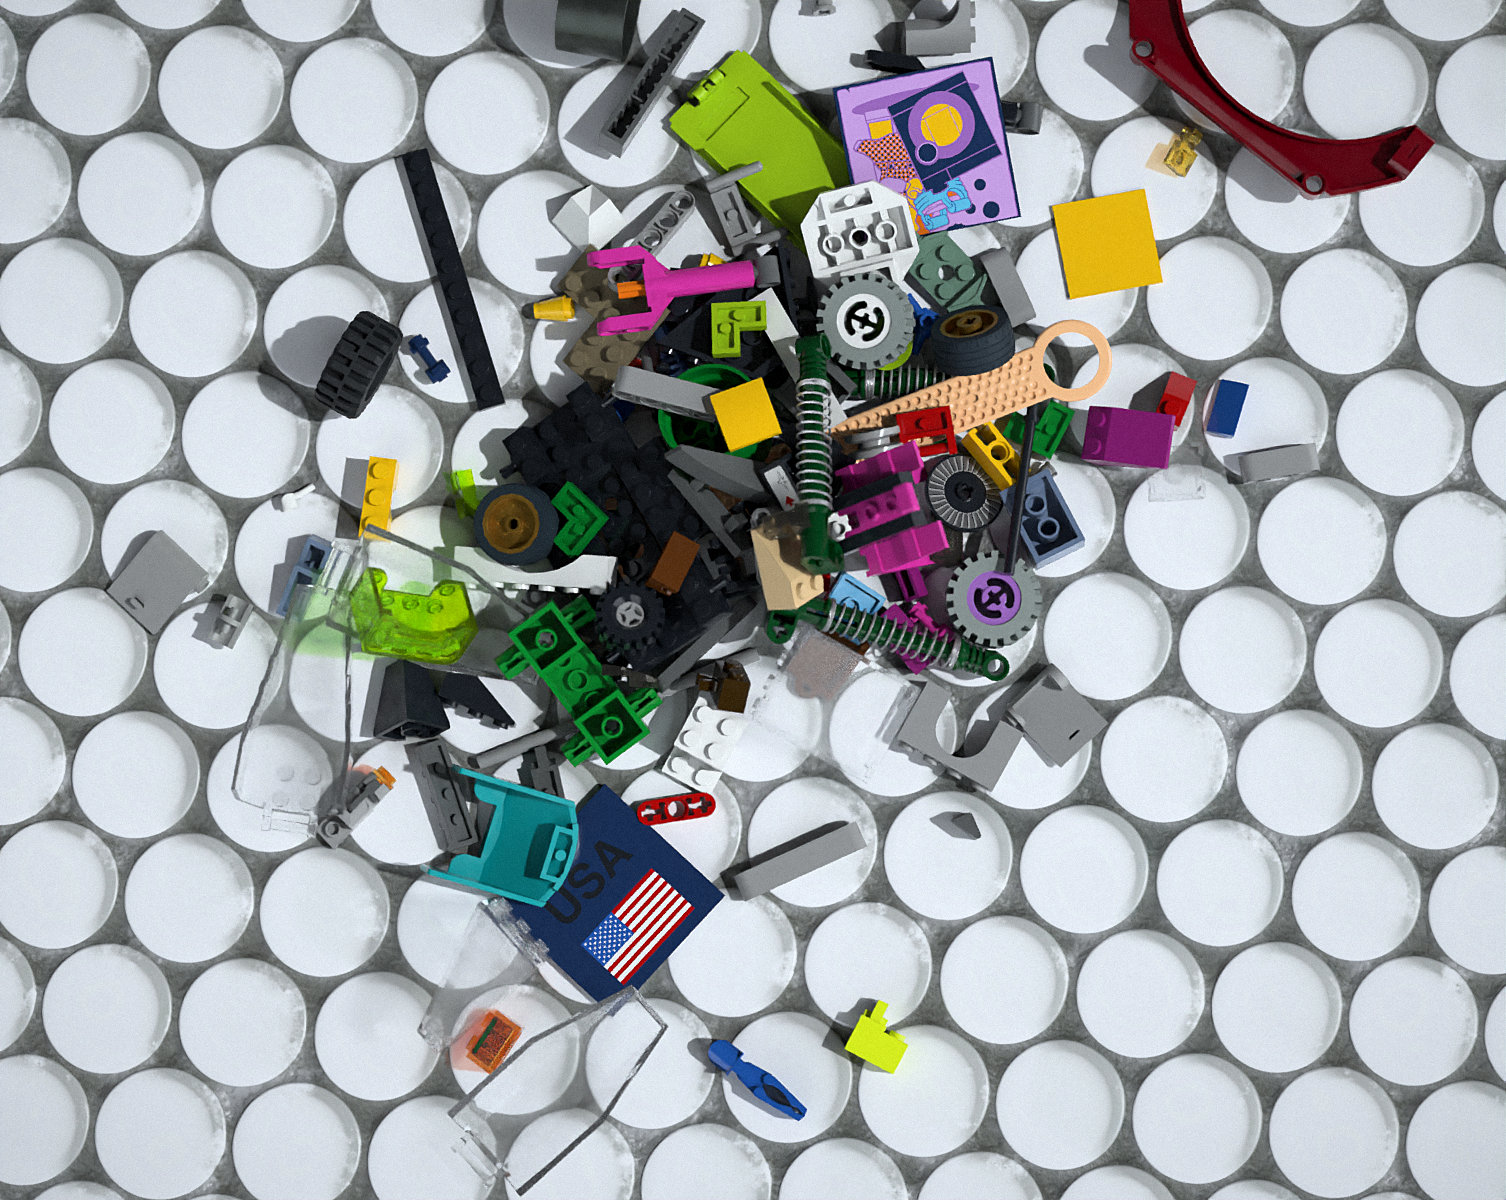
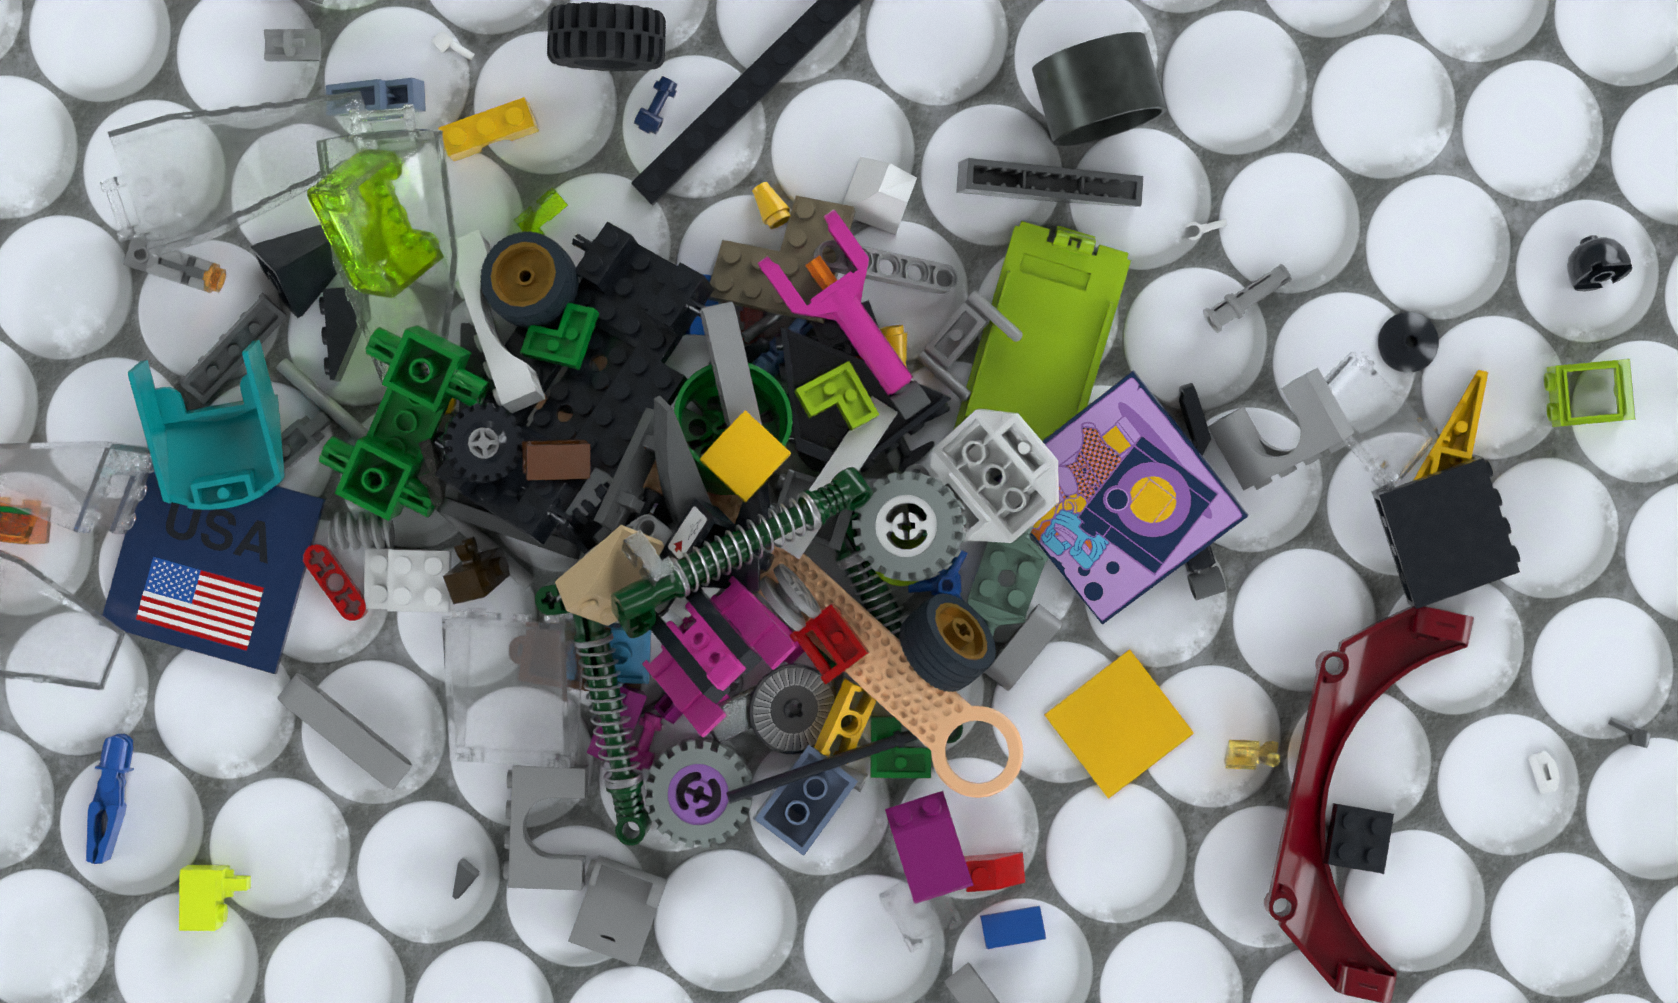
camera: 60 degrees right, 5 degrees up
none -> light grey piece [328,512,395,550]
none -> black plate [1323,803,1394,874]

